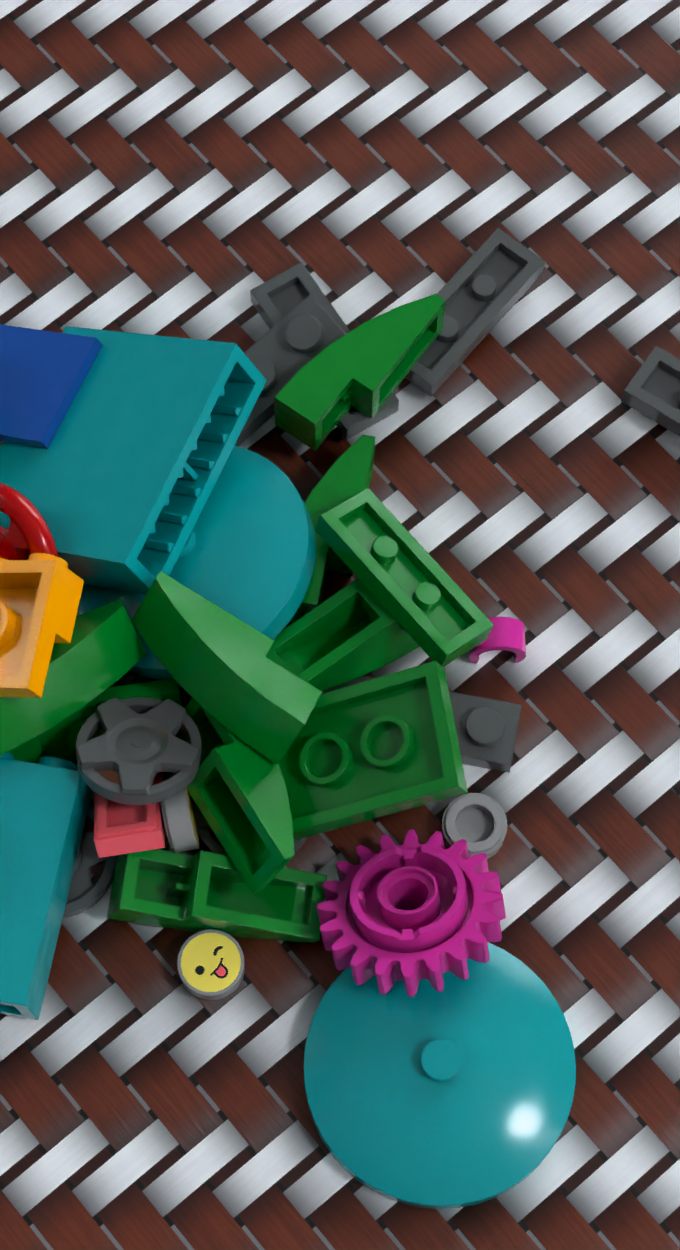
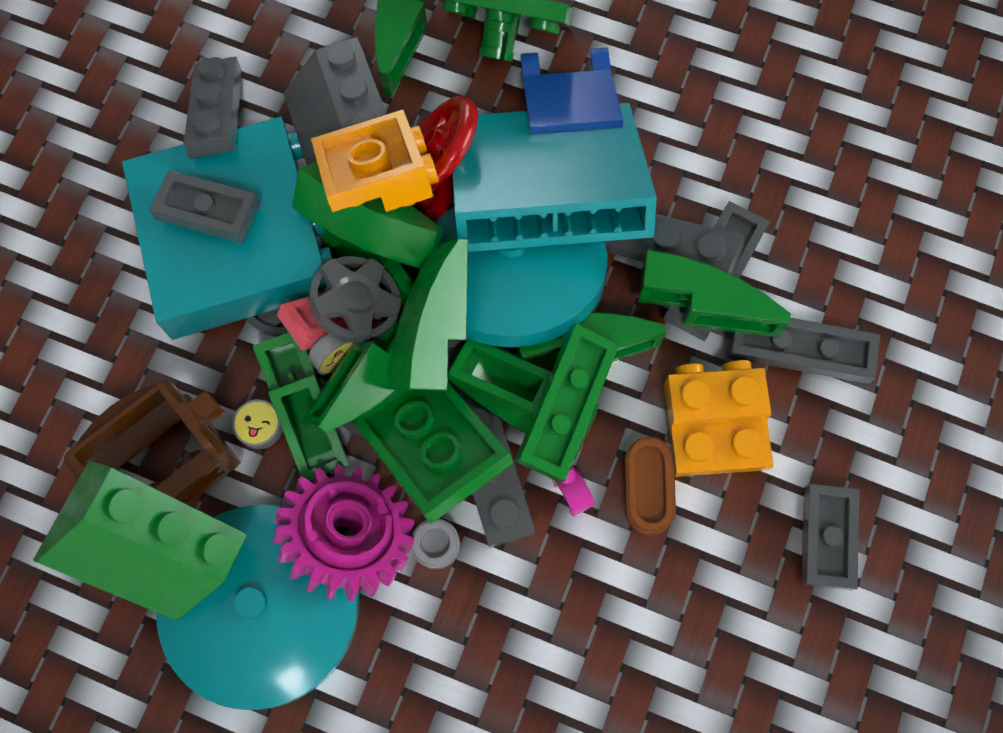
camera: 65 degrees right, 5 degrees up
none -> green slope [33,461,247,621]
none -> reddish brown animal [62,380,241,505]
none -> dark orange tile [624,437,676,535]
none -> light orange plate [663,360,774,477]

